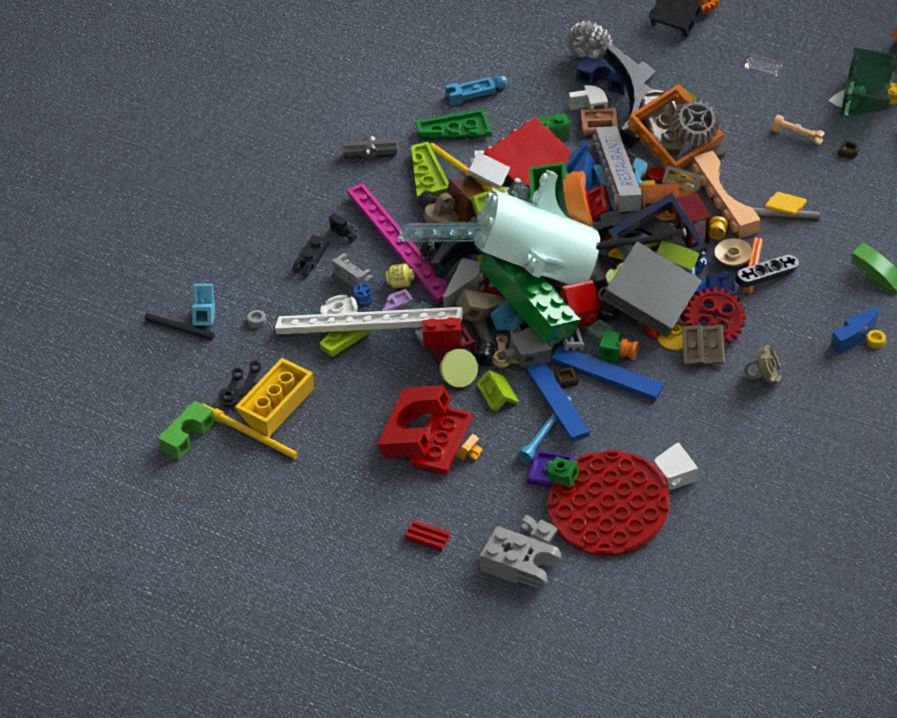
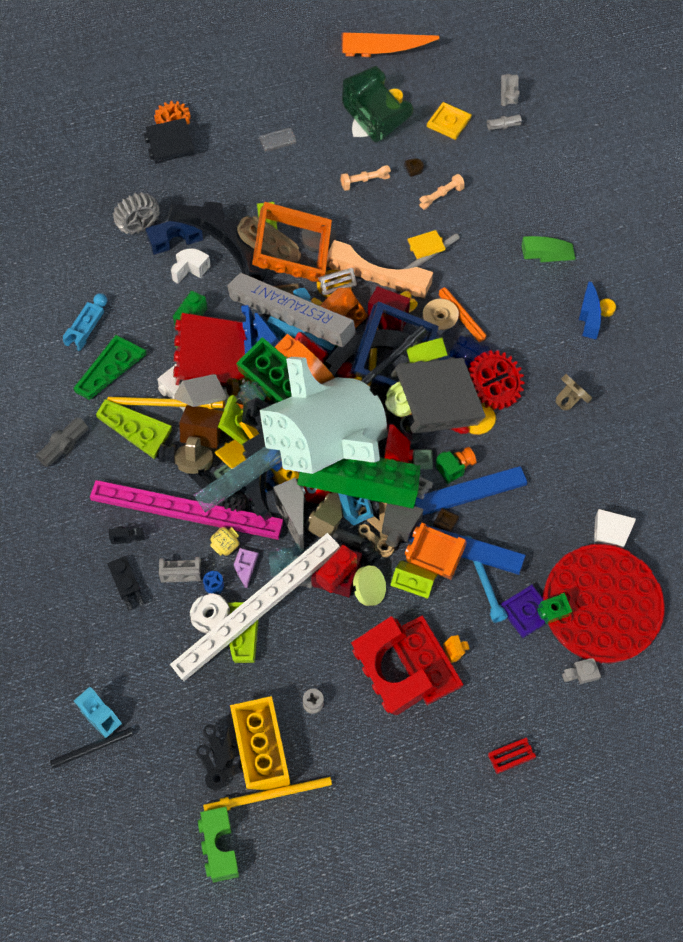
camera: 50 degrees left, 15 degrees up
light grey tile [247,310,266,328] -> none
light grey brick [480,526,561,589] -> none
nougat plate [581,108,618,137] -> none
red tile [647,167,665,184] -> none
light grey gear [672,99,720,146] -> none
dark tan slope [682,325,725,365] -> none
black beam [735,255,799,287] -> none
none -> light grey wheel [303,689,324,714]
none -> orange panel [405,522,467,580]
none -> light nougat piece [419,174,465,210]

